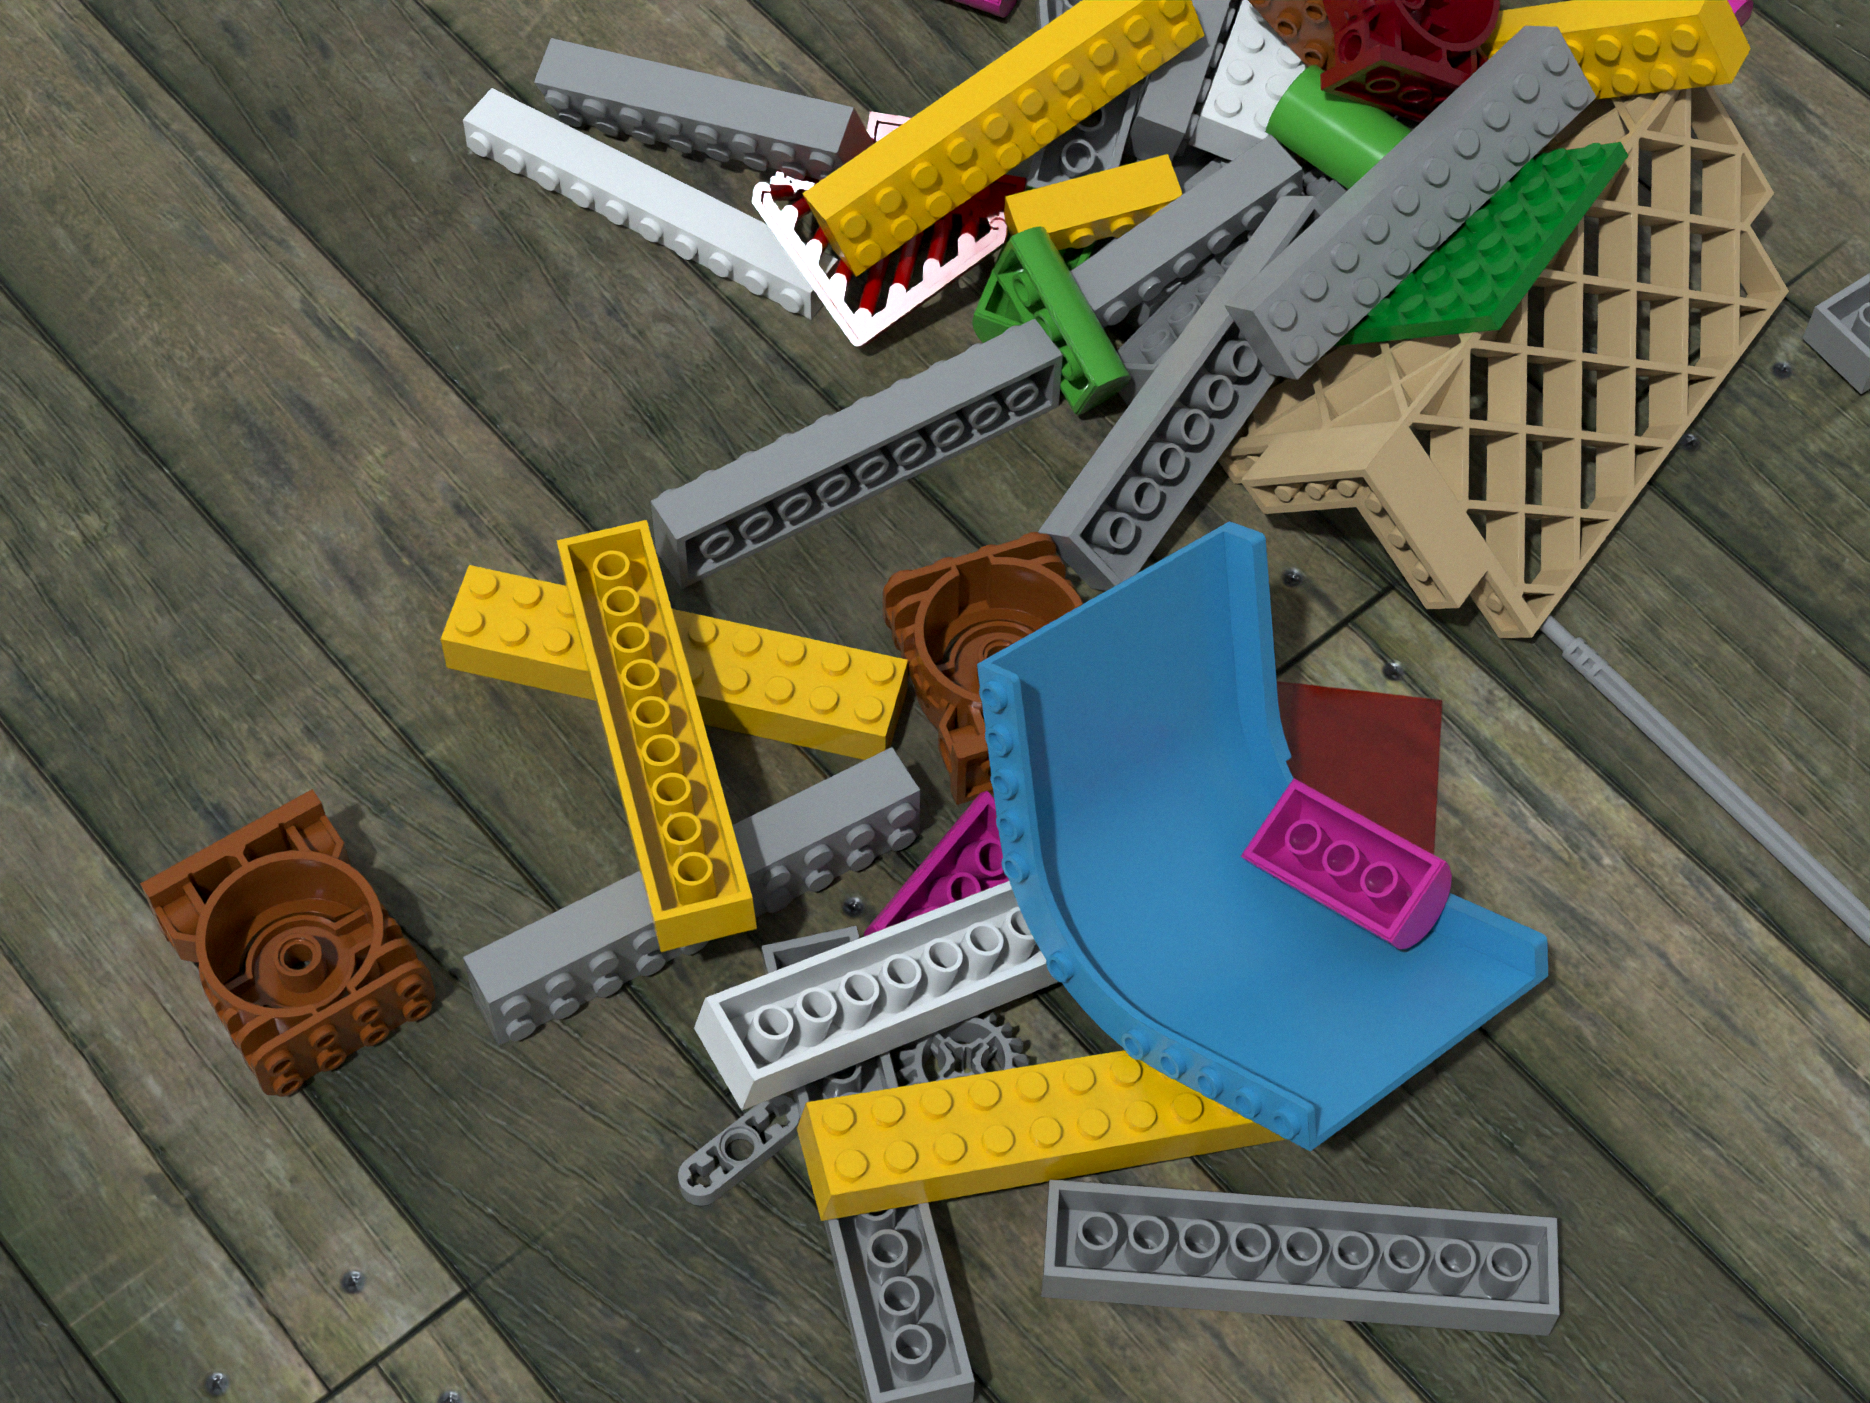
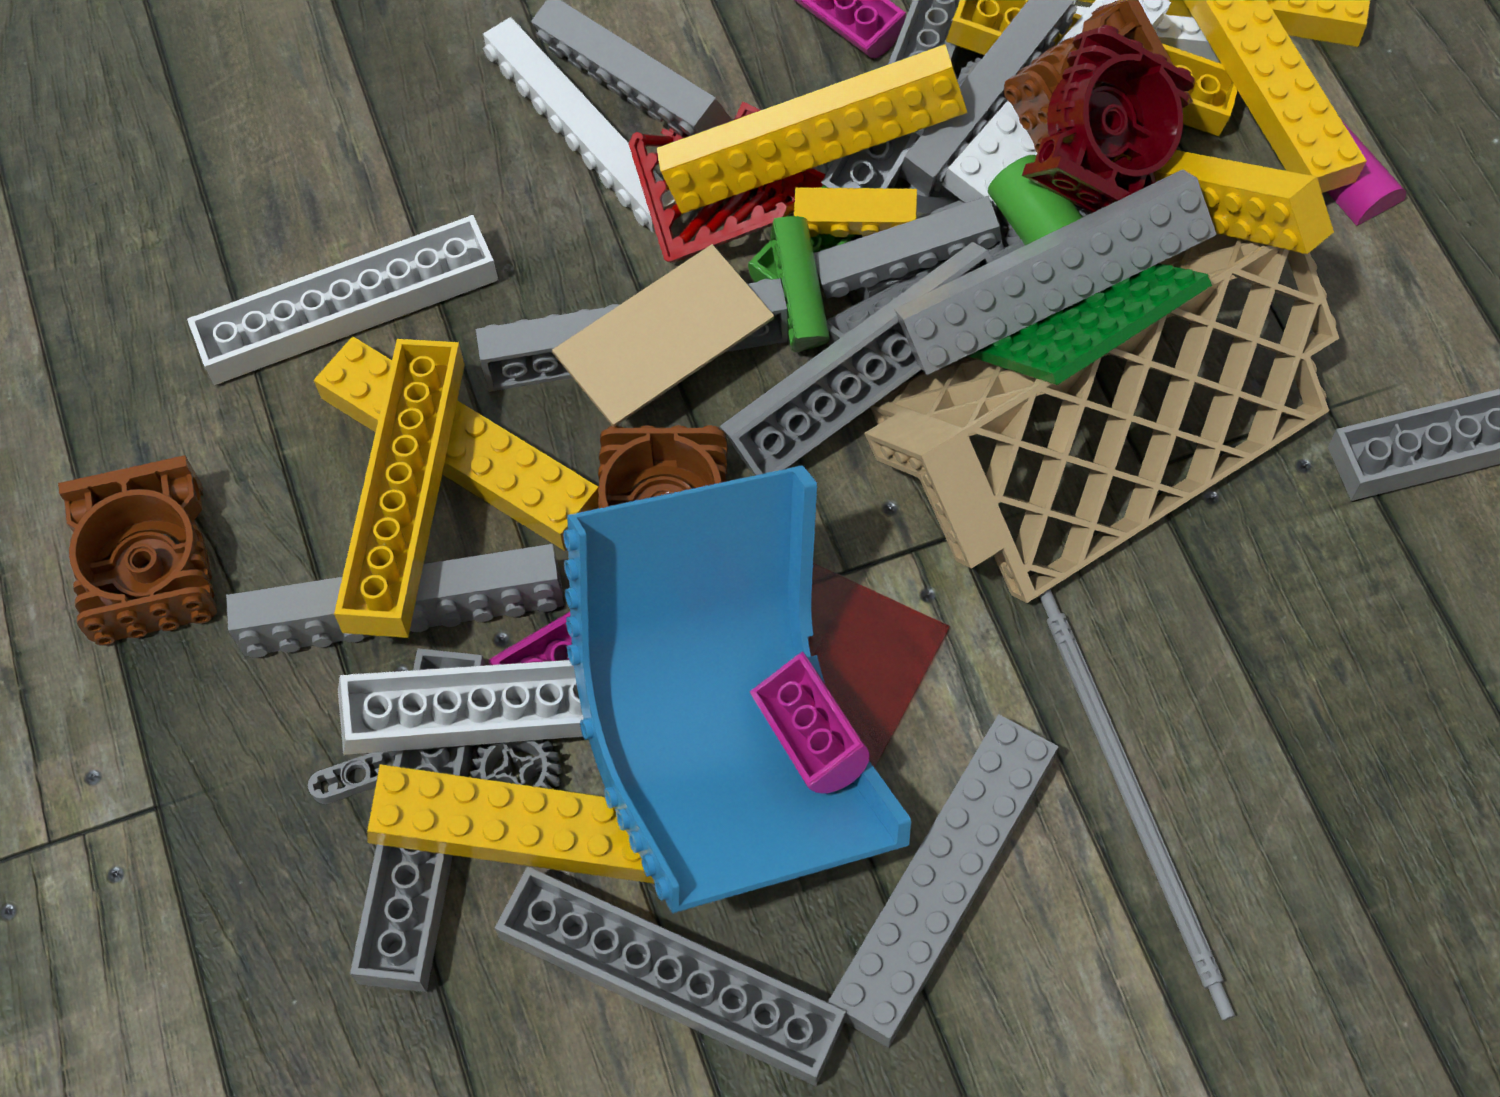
camera: 25 degrees right, 5 degrees up
none -> white brick [187,215,498,385]
none -> tan piece [552,244,774,427]
none -> light grey brick [828,714,1059,1048]

